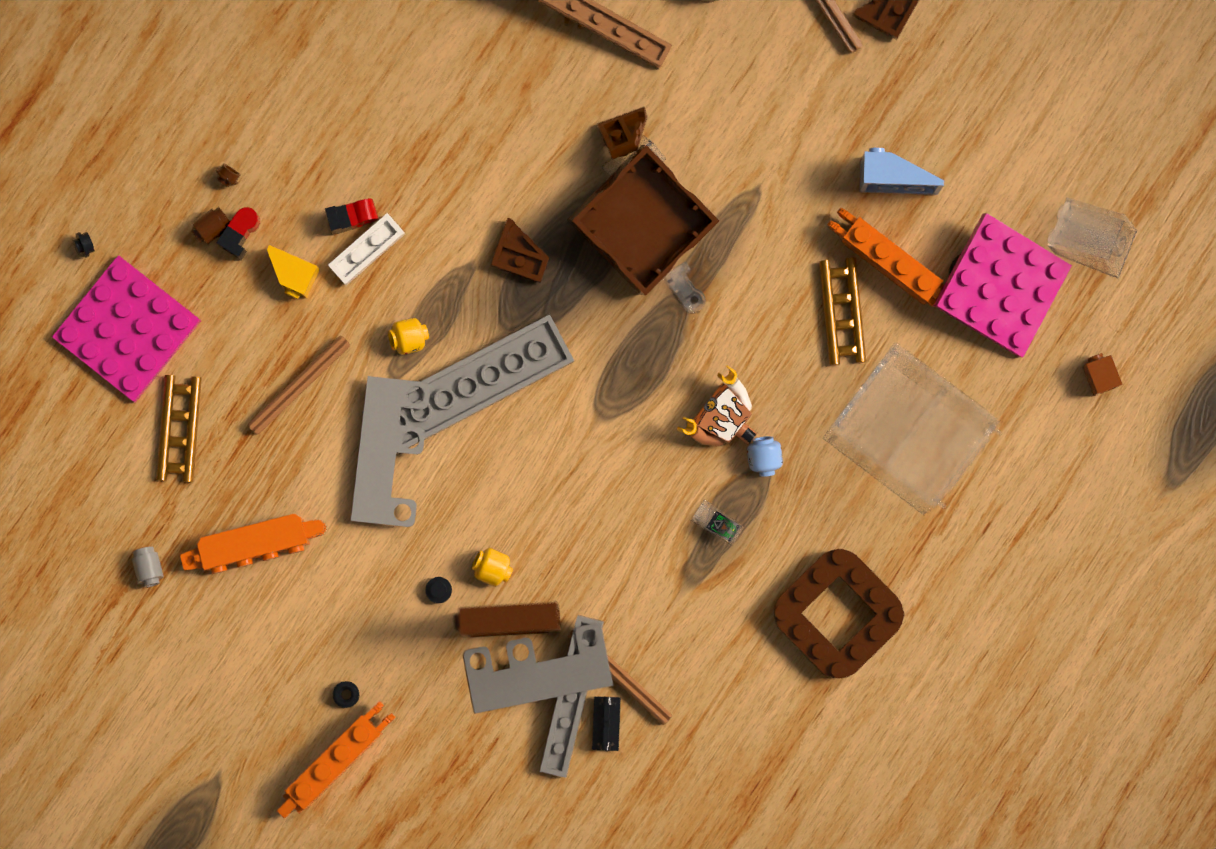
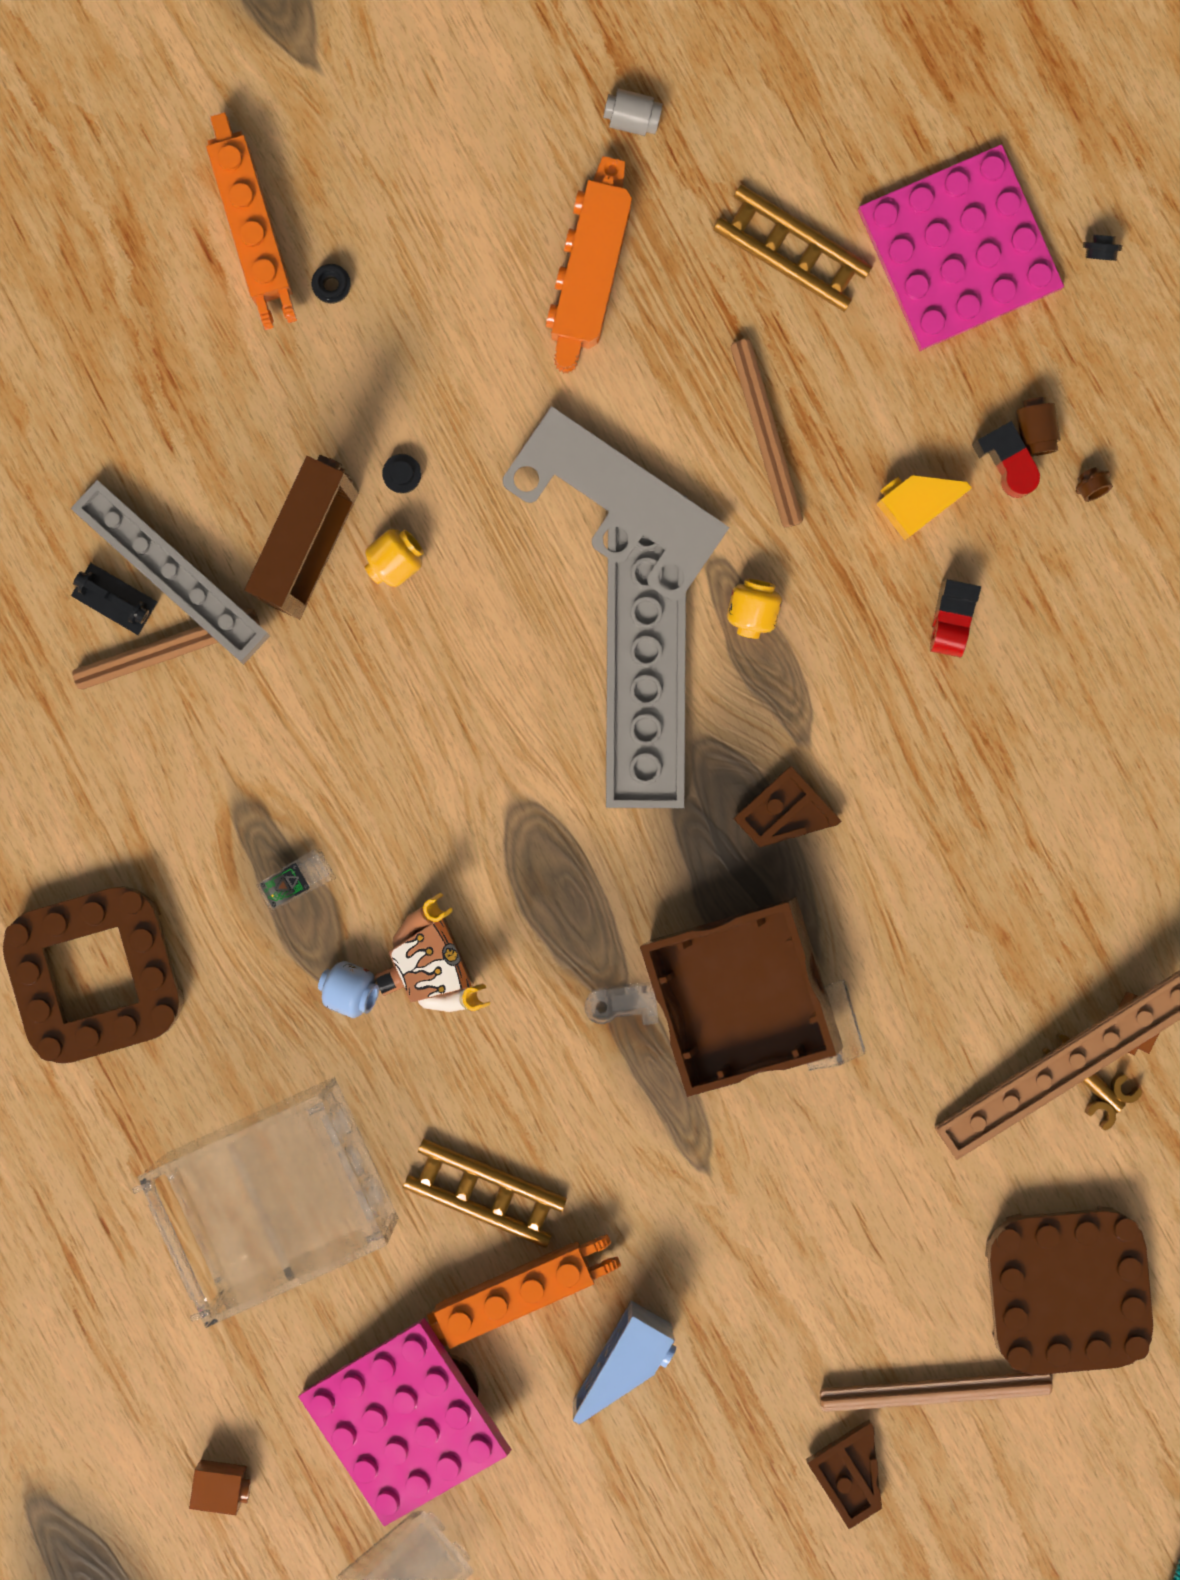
camera: 115 degrees right, 5 degrees up
white plate [328,213,405,286] -> none
light grey piece [464,623,613,714] -> none
reddish brown wing [597,107,648,160] -> none

